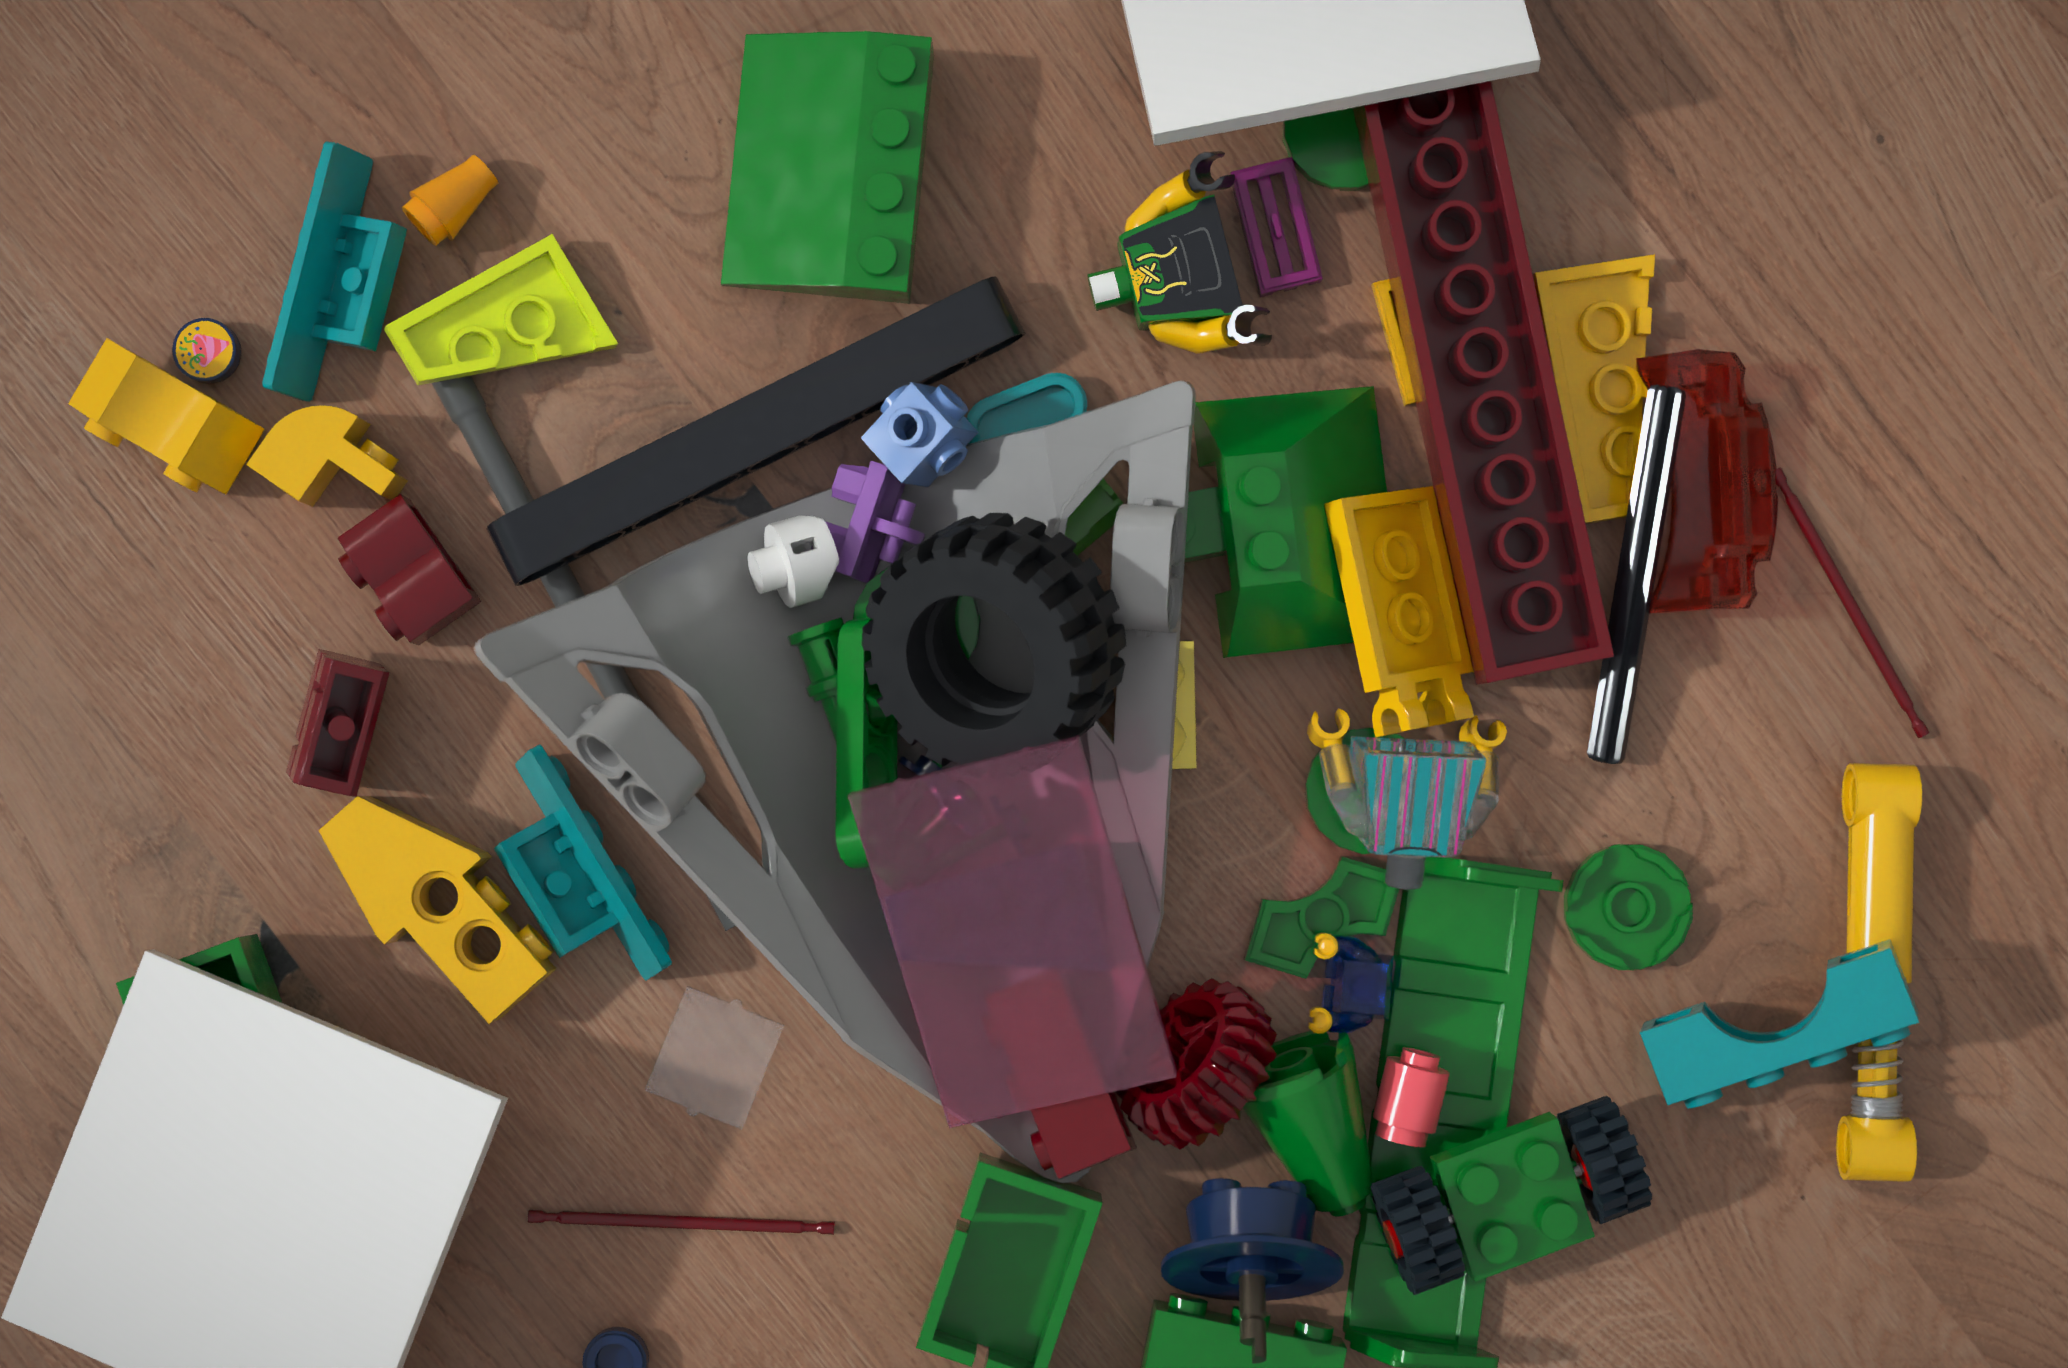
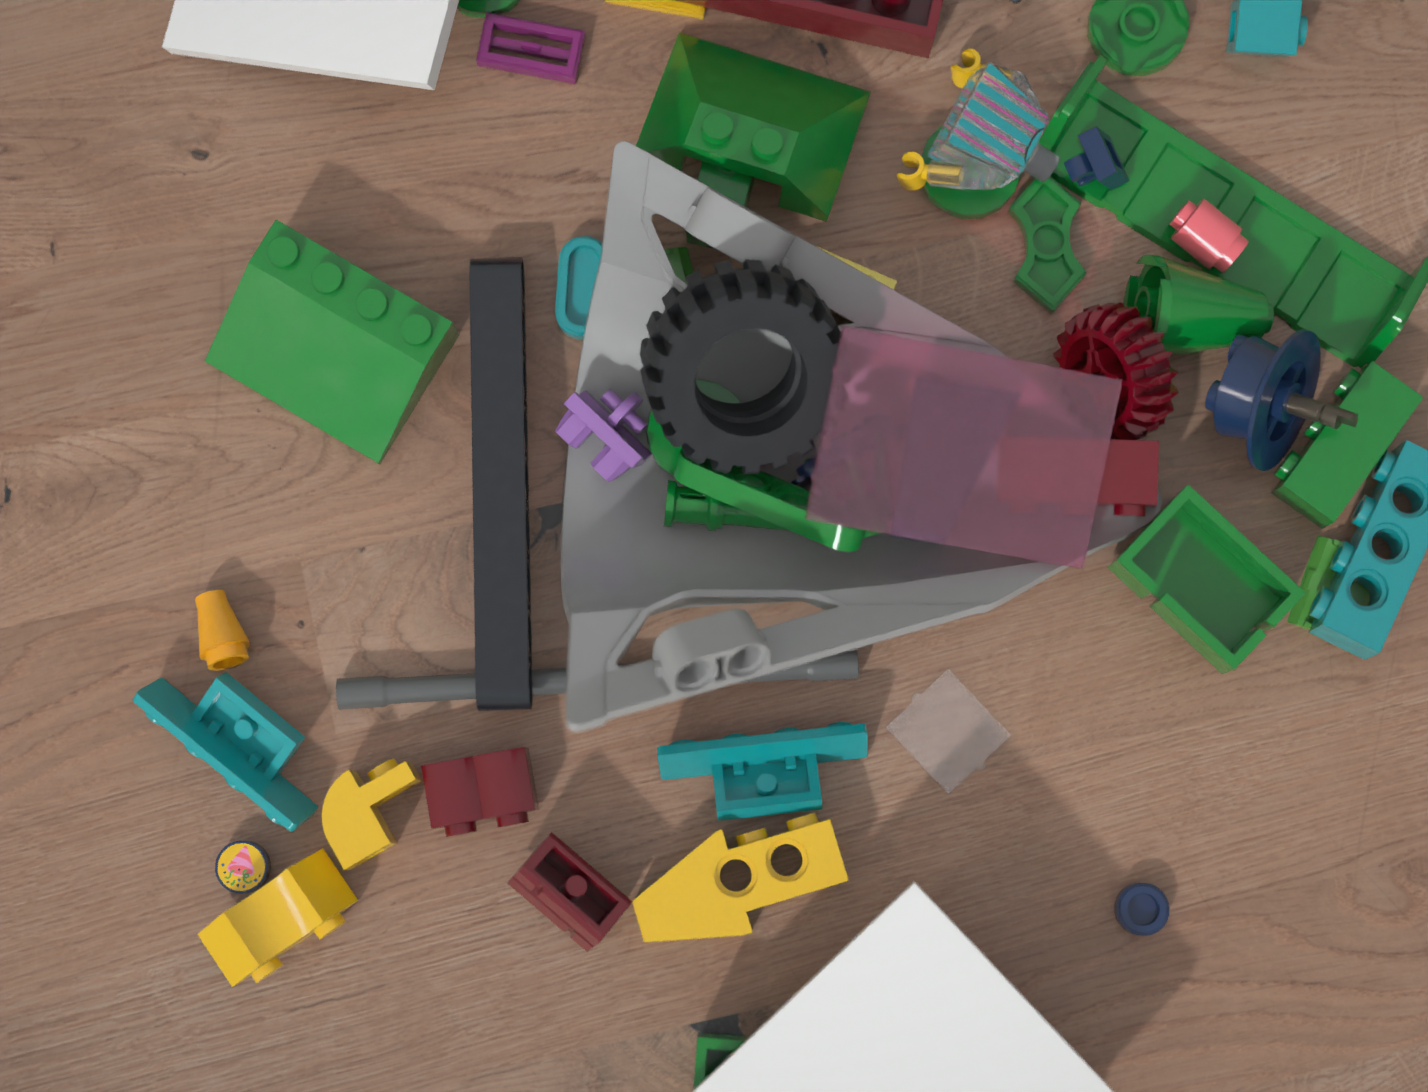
camera: 60 degrees left, 5 degrees down
neon yellow wing [384,234,618,385] -> none
dark red piece [528,1210,835,1235] -> none
white piece [748,515,839,608] -> none
medium blue brick [861,382,978,487] -> none
torso [1087,151,1272,354] -> none
clear blue piece [1308,932,1394,1034] -> none
yellow tile [1324,486,1474,738] -> none
plate [1371,1096,1652,1295] -> none
none -> dark blue tile [1064,126,1130,190]

